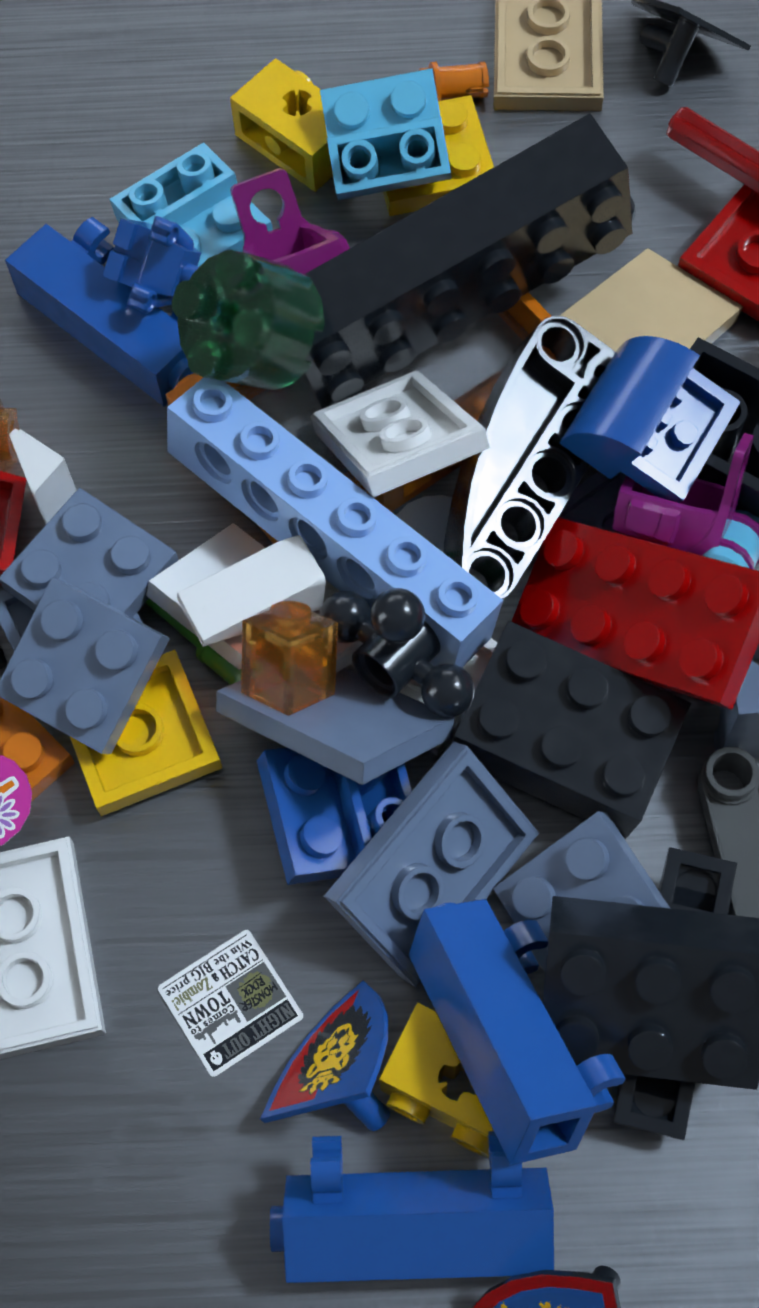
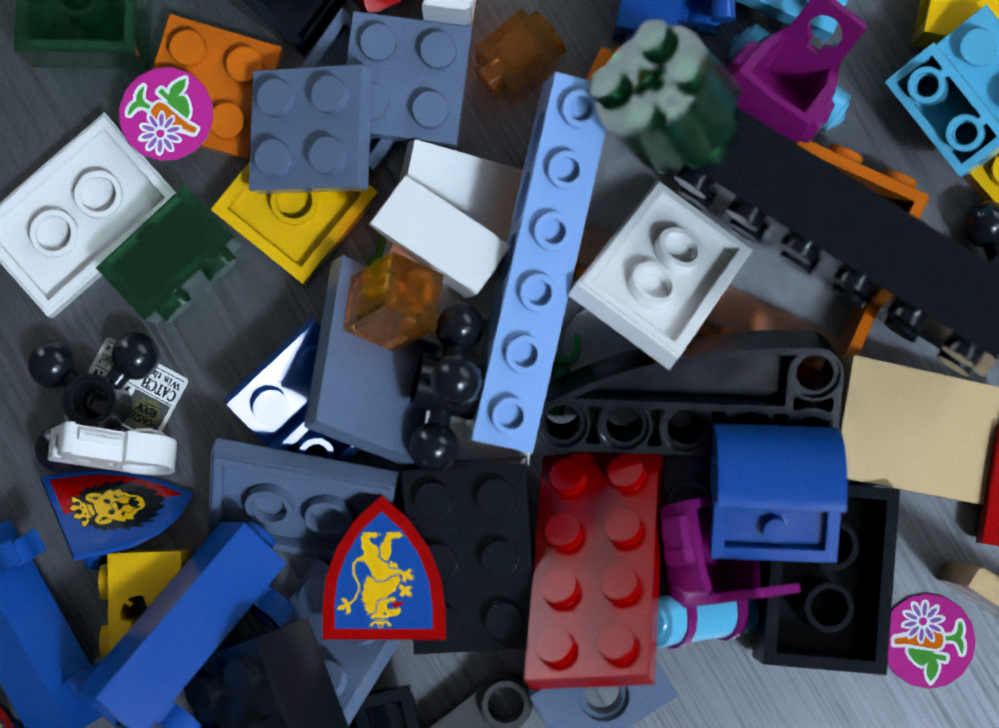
camera: 55 degrees right, 20 degrees up
none -> black piece [28,332,160,473]
none -> white piece [48,421,177,476]
none -> clear green brick [96,186,242,325]
none -> shield [322,495,446,640]
none -> clear orange brick [474,9,567,107]

